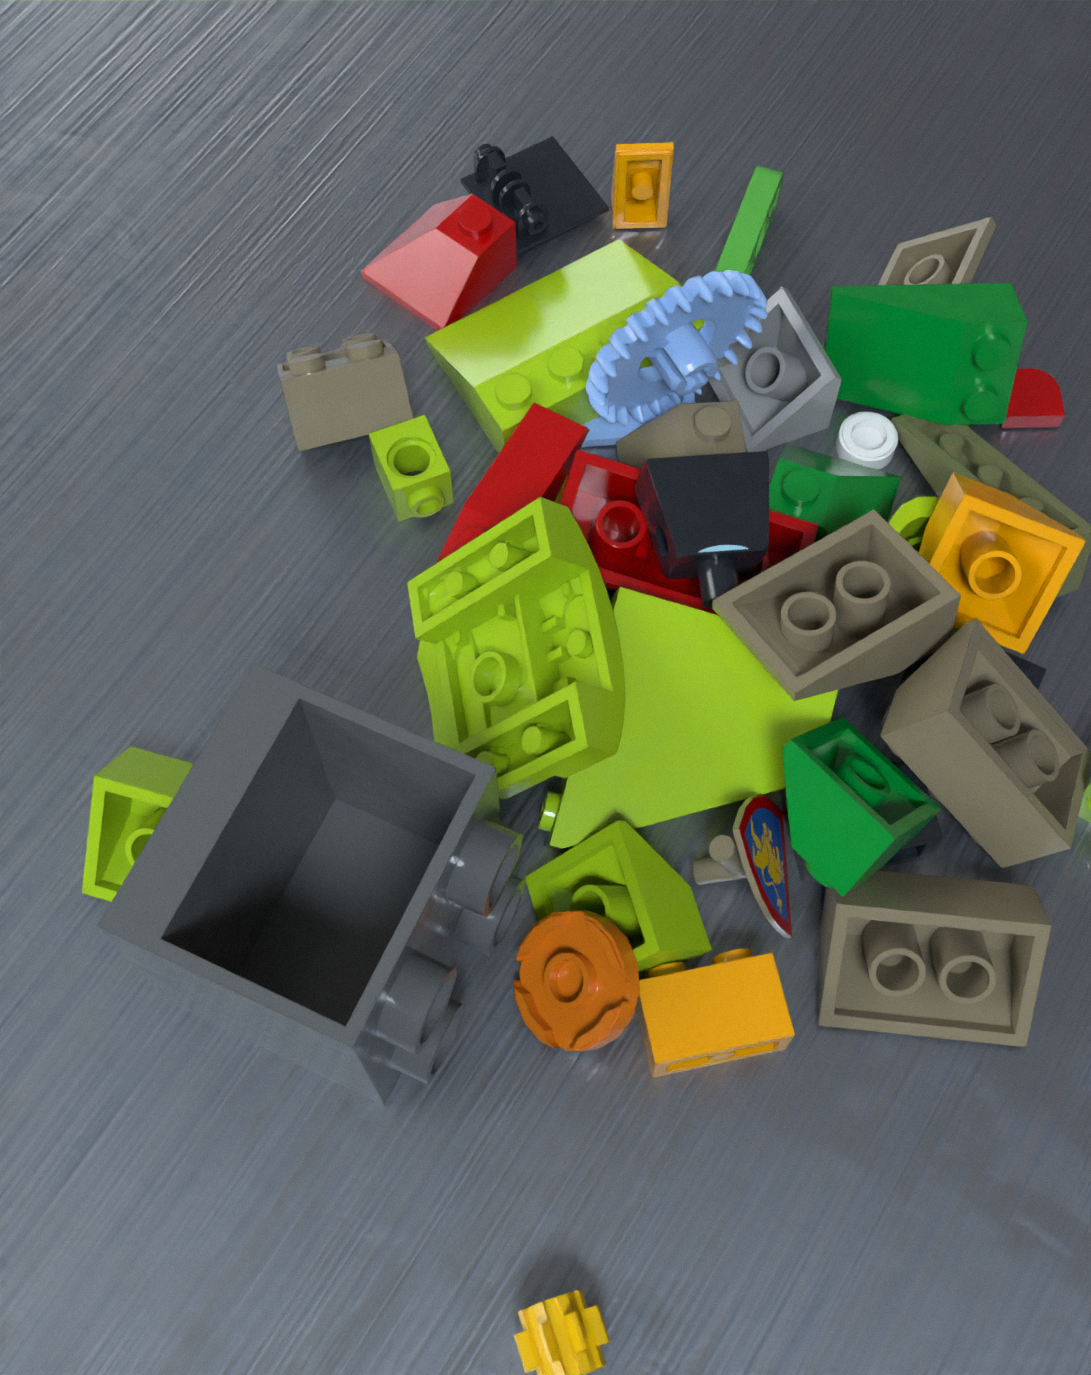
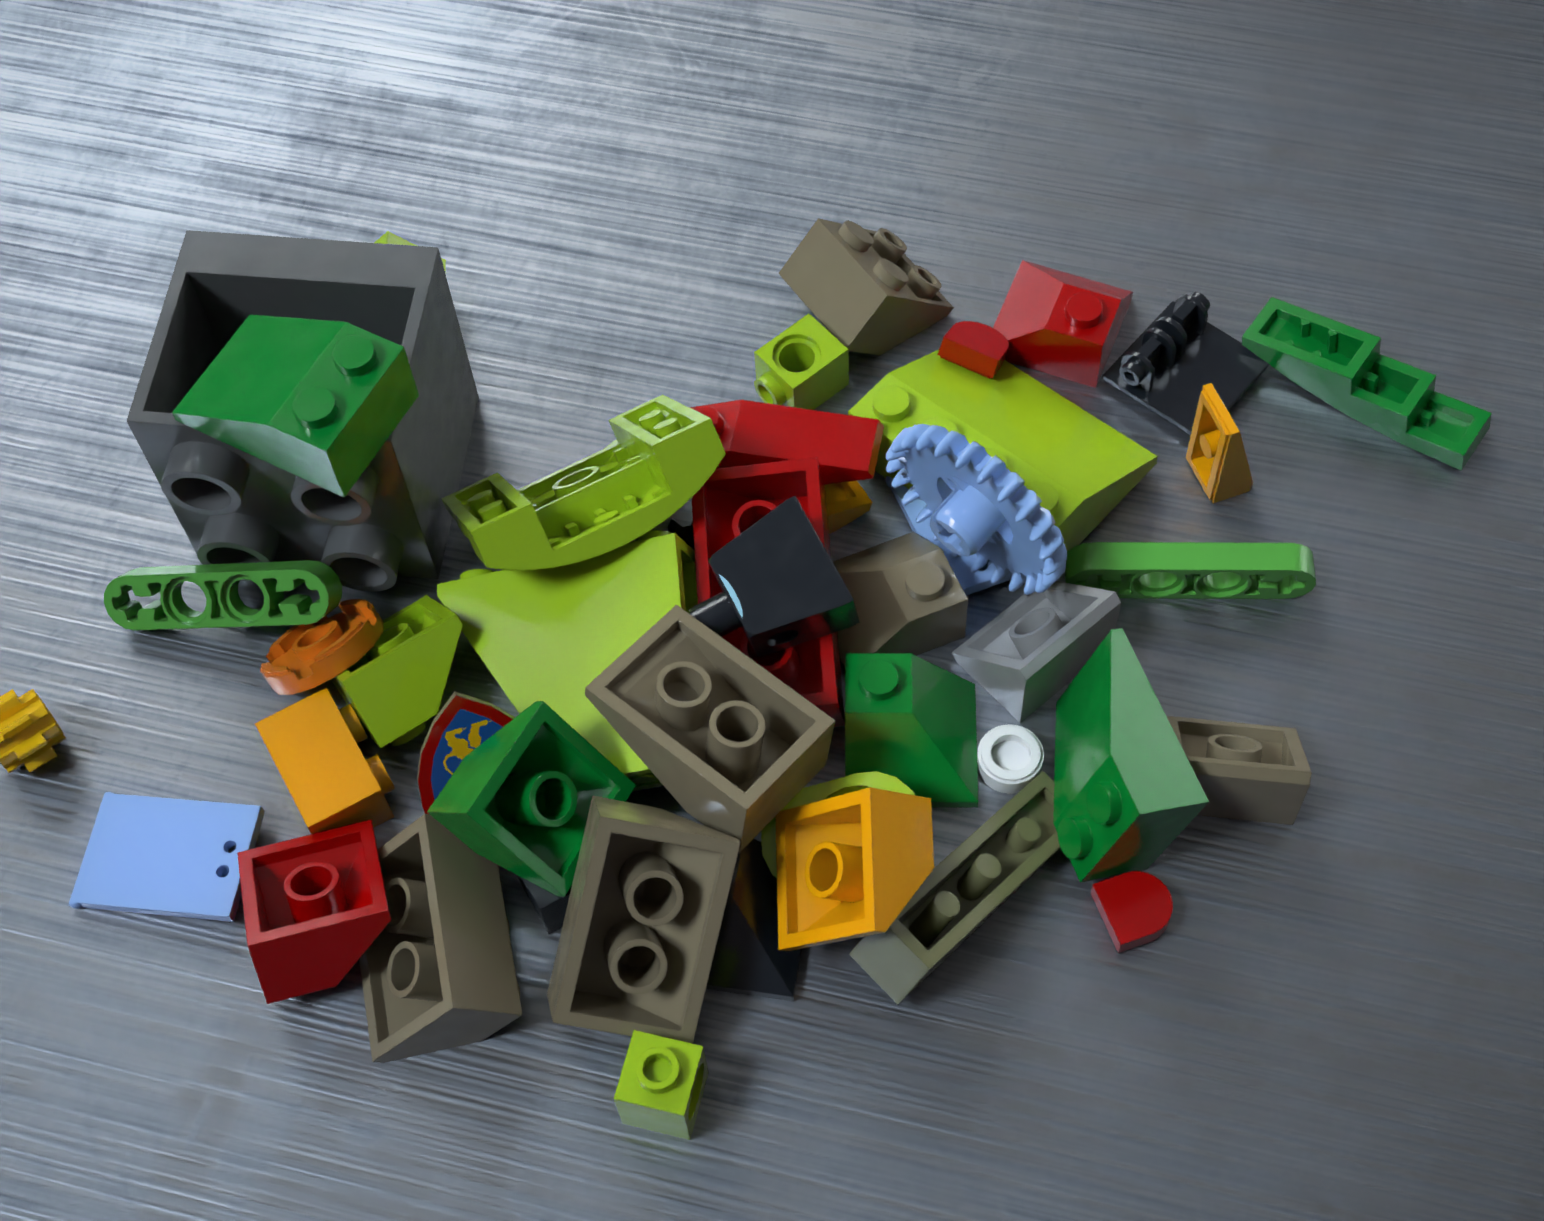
camera: 75 degrees right, 5 degrees down
none -> light blue container [69,792,265,922]
none -> bright green beam [104,560,342,630]
none -> green slope [172,314,419,498]
none -> red slope [237,819,391,1004]
none -> red tile [937,321,1009,379]
none -> green slope [1242,297,1492,471]

